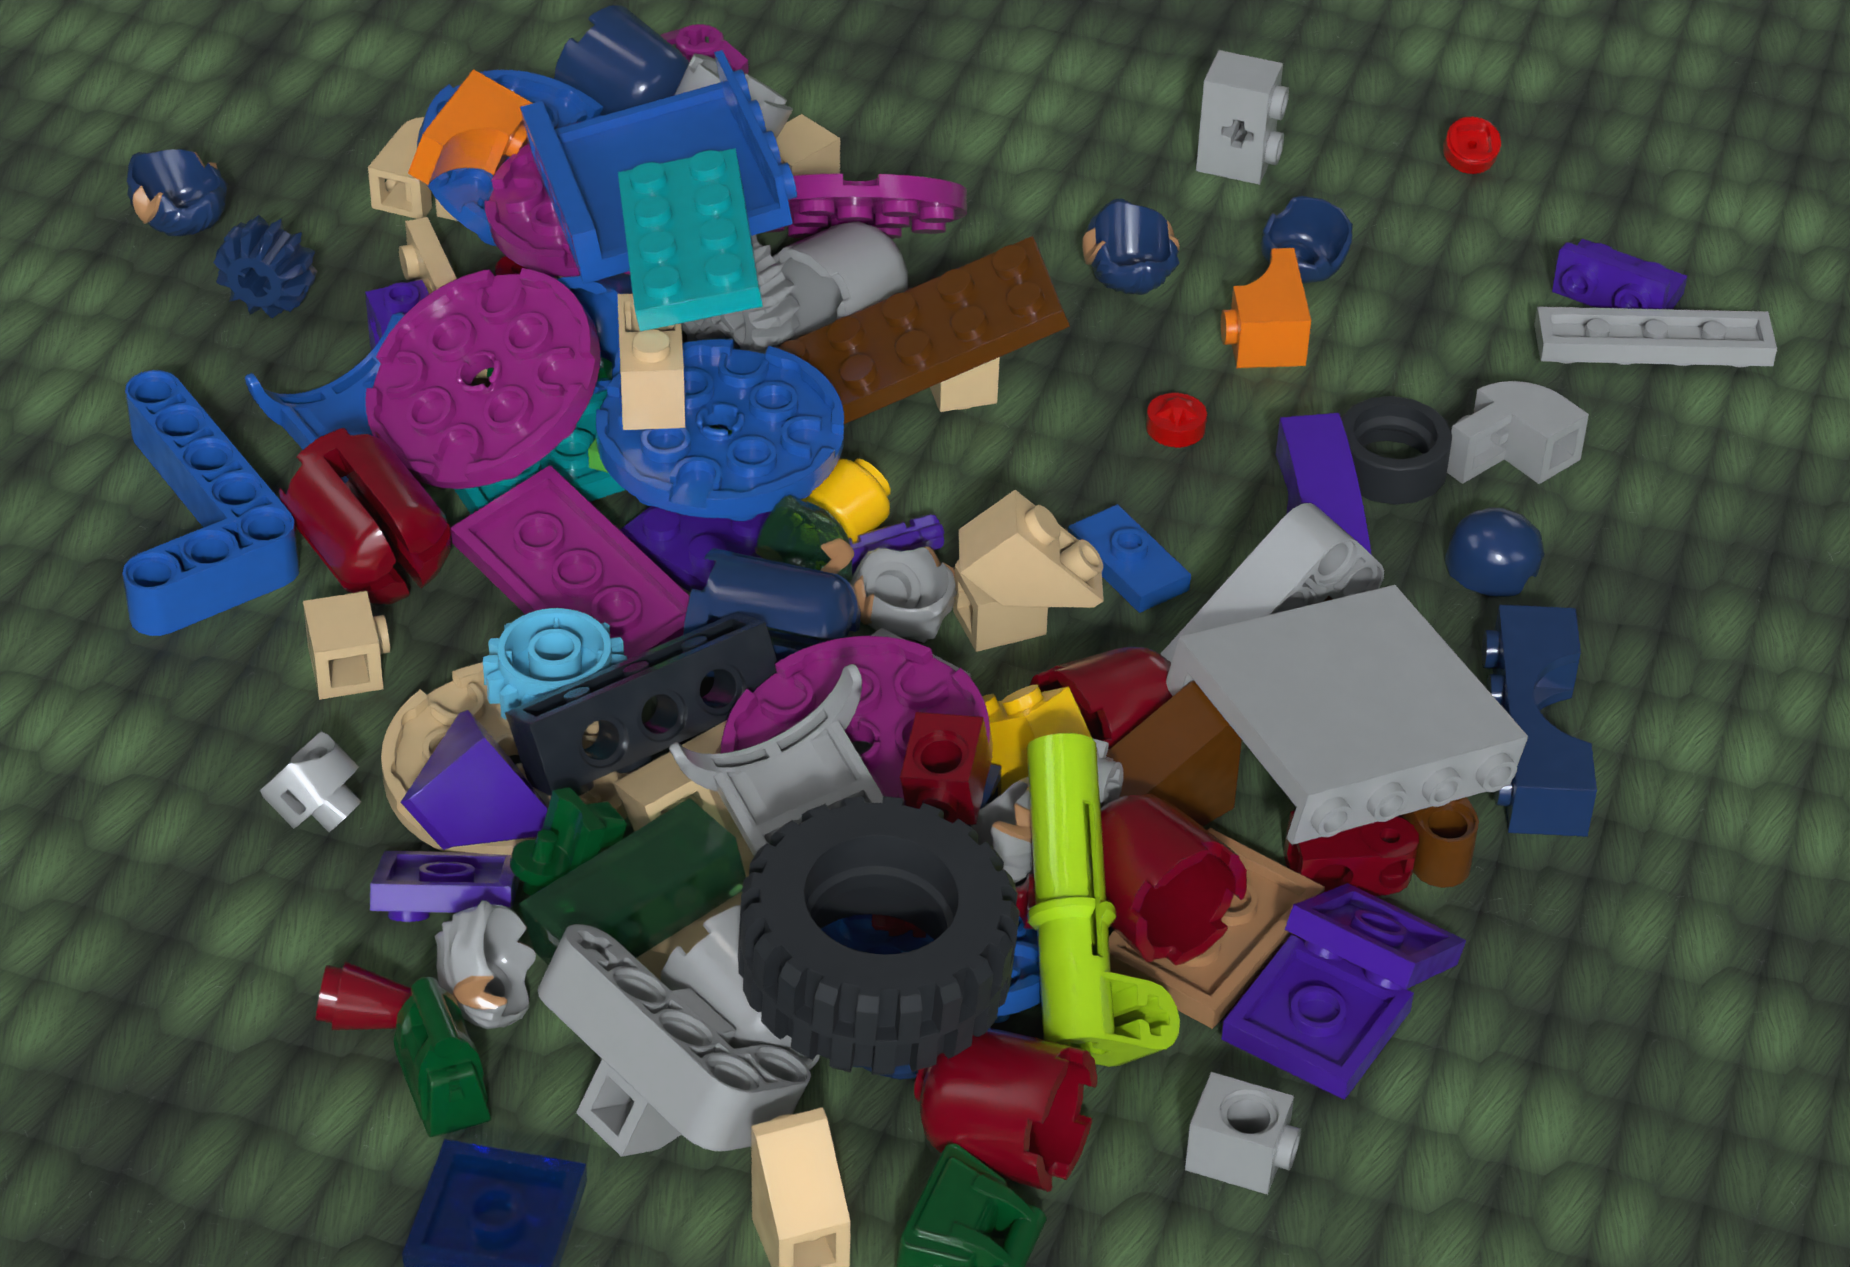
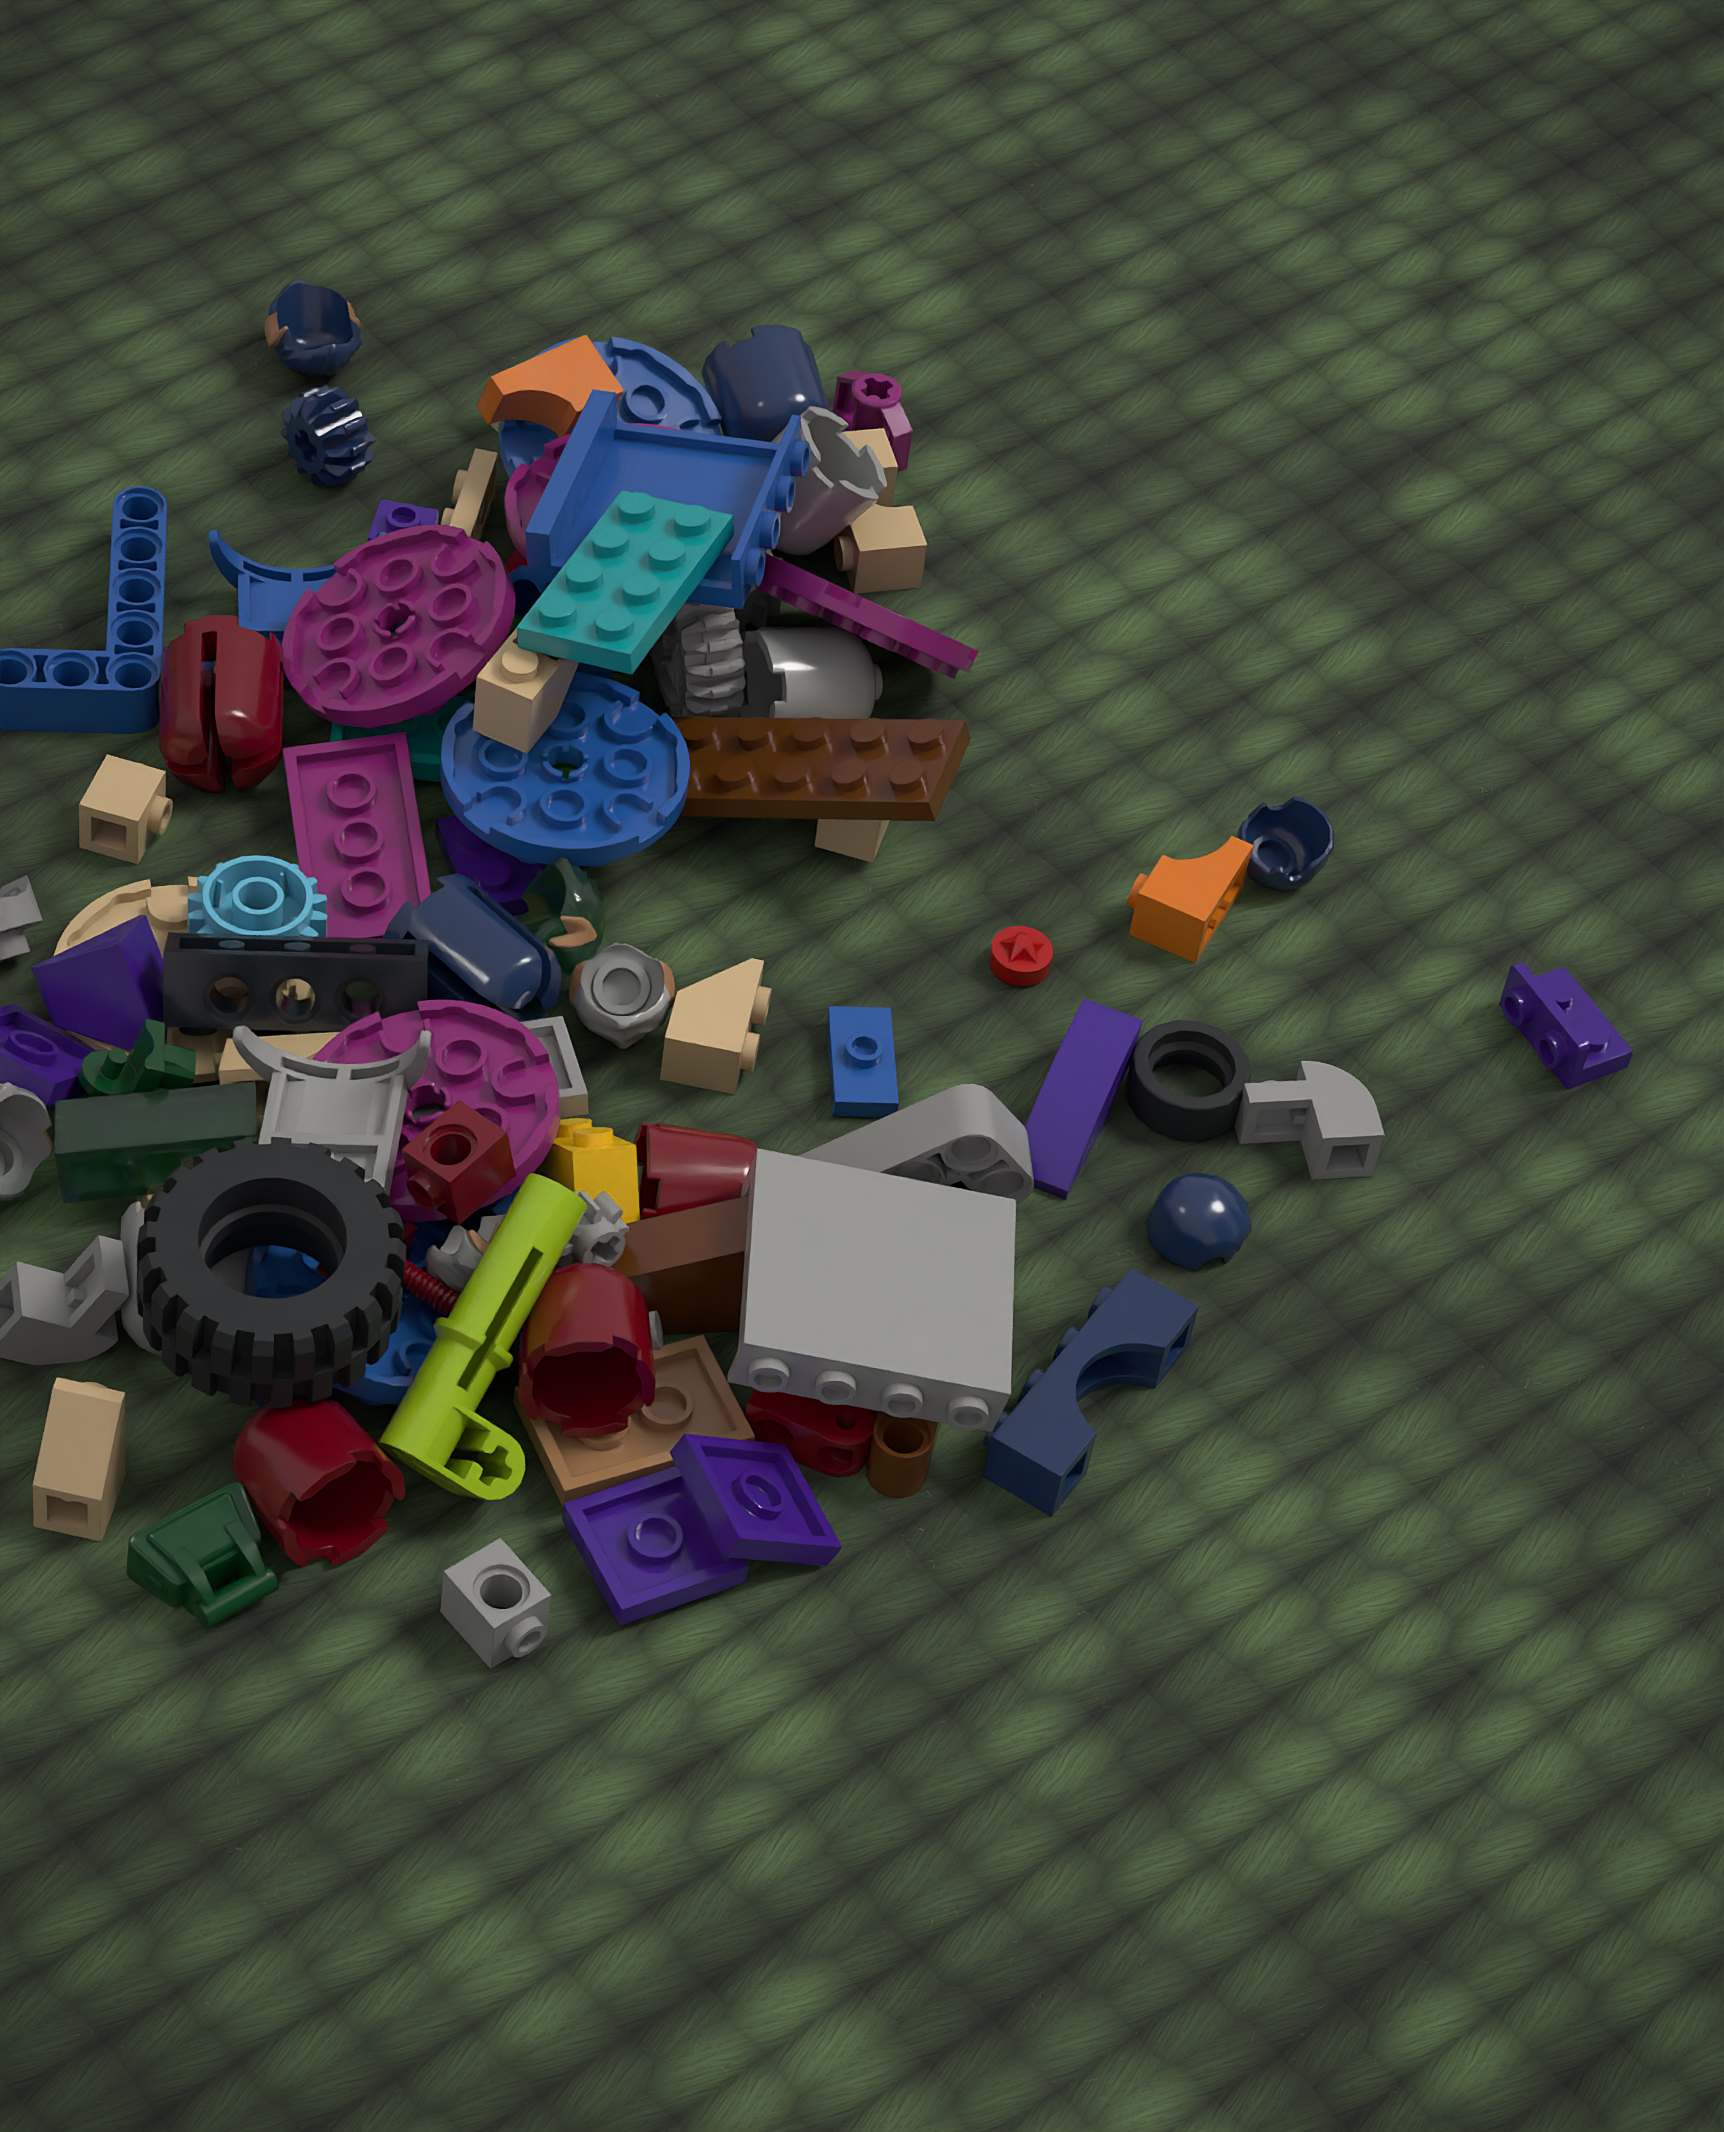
camera: 25 degrees right, 5 degrees up
light grey beam [537,924,811,1151] -> none
yellow head [799,459,891,546] -> none
dark purple axle [826,514,945,578] -> none
tan slope [959,490,1104,608] -> none
dark blue hair [1082,199,1180,295] -> none
light grey brick [1196,50,1289,185] -> none
red tile [1443,117,1501,174] -> none
light grey plate [1534,307,1777,367] -> none

